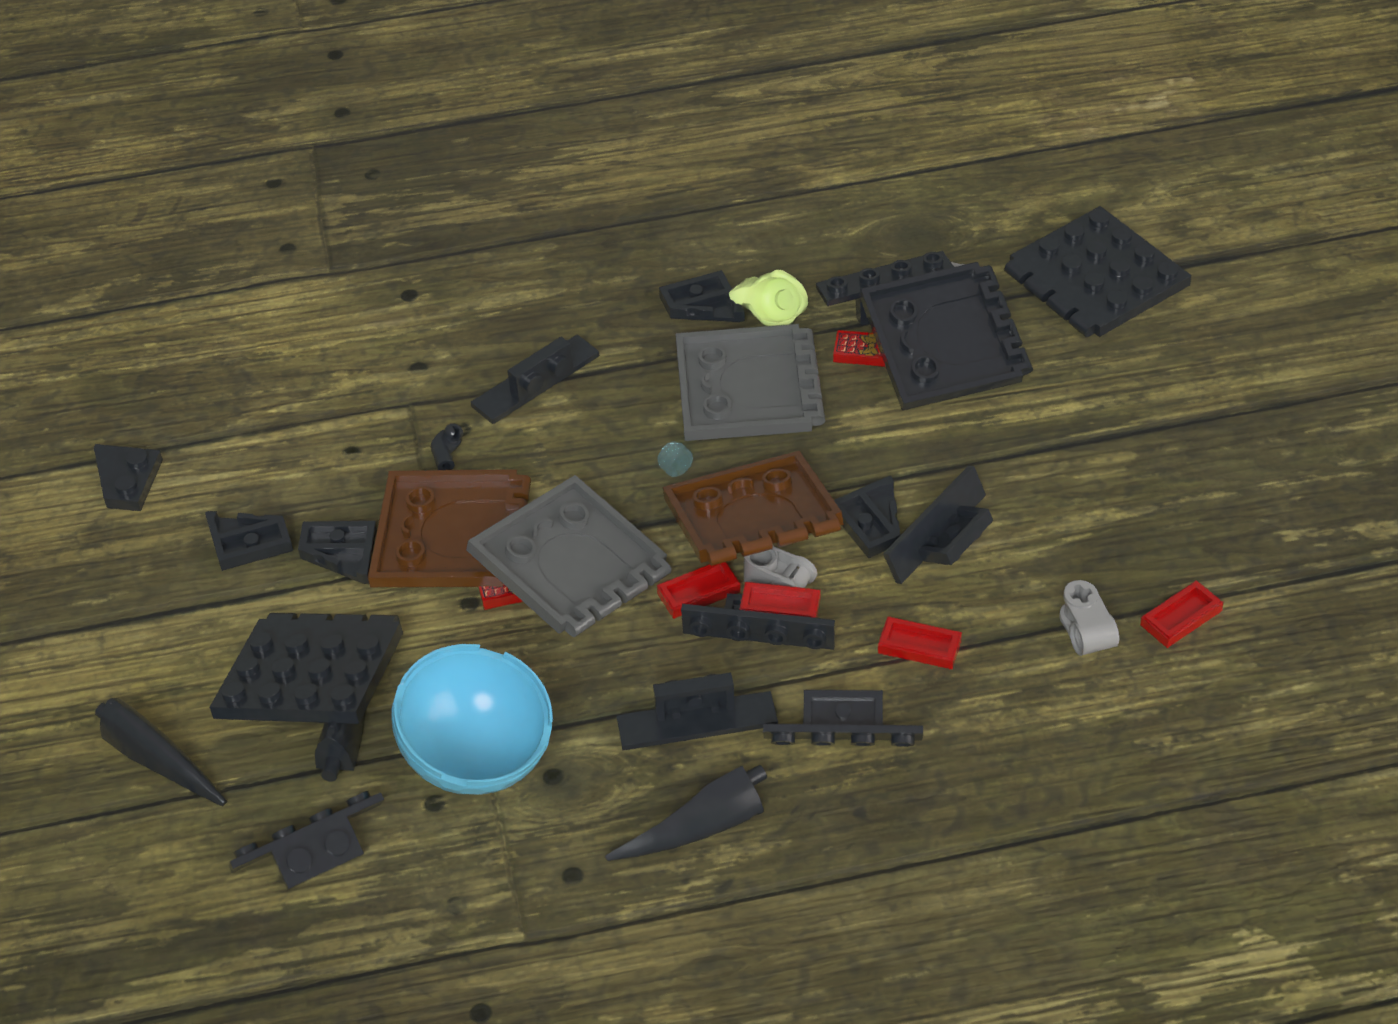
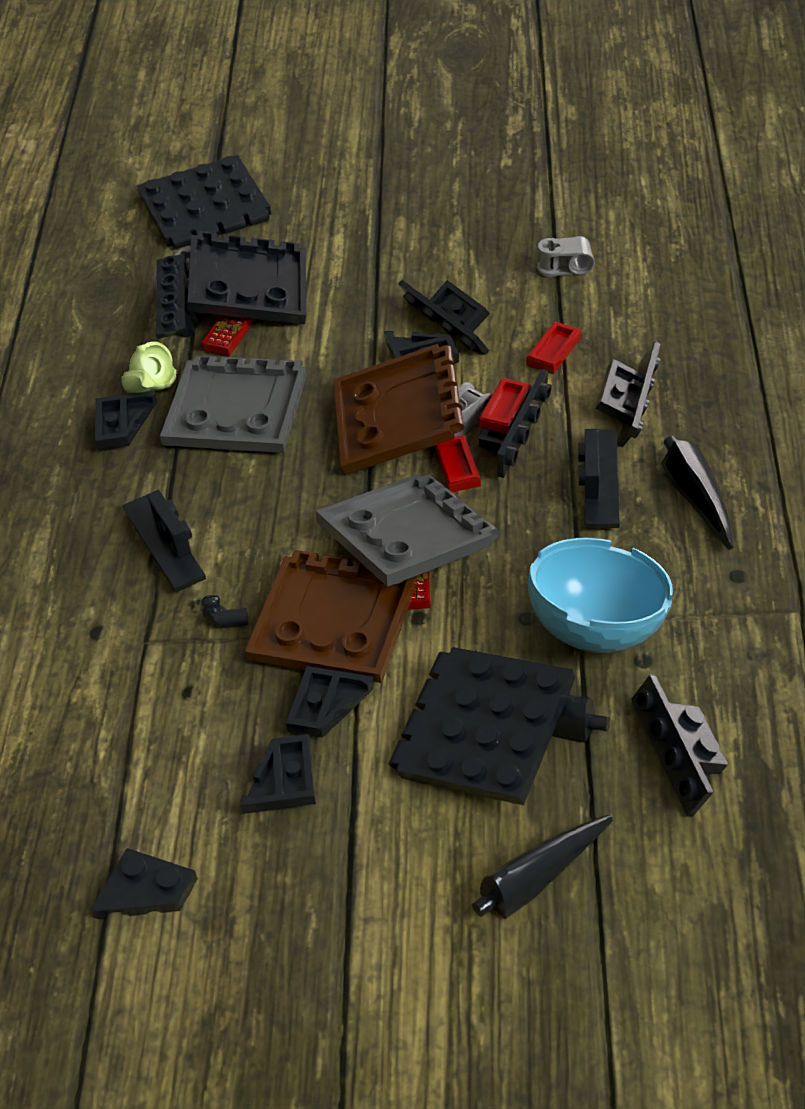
camera: 75 degrees left, 0 degrees up
clear light blue axle [657,441,693,477] -> none
red tile [1140,580,1224,648] -> none

